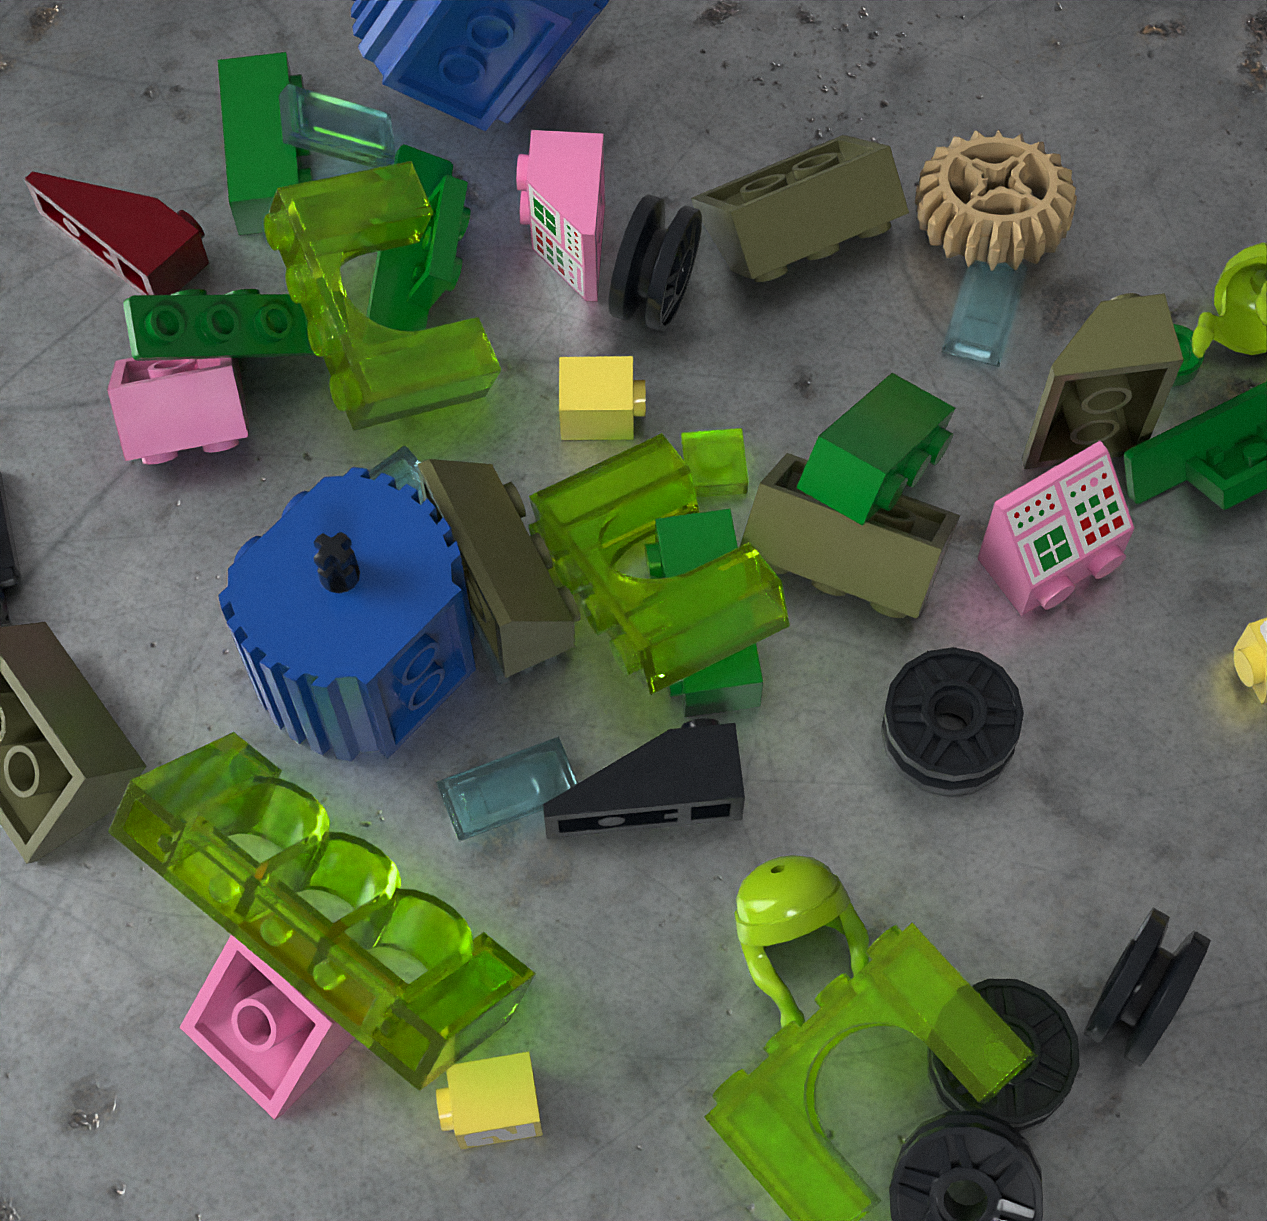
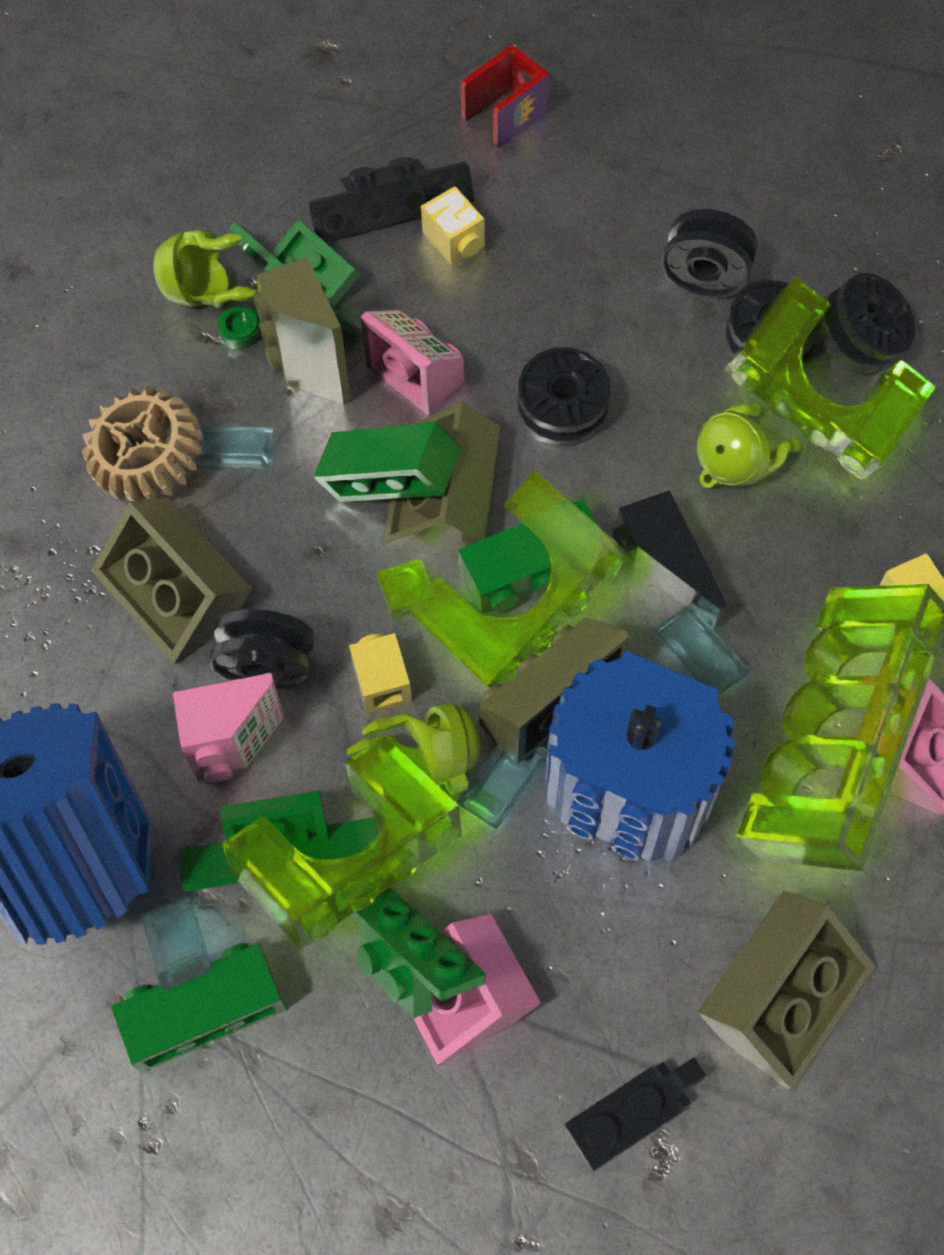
camera: 105 degrees left, 0 degrees up
dark red slope [24,171,210,295] -> none
none -> lime hair [347,702,482,795]

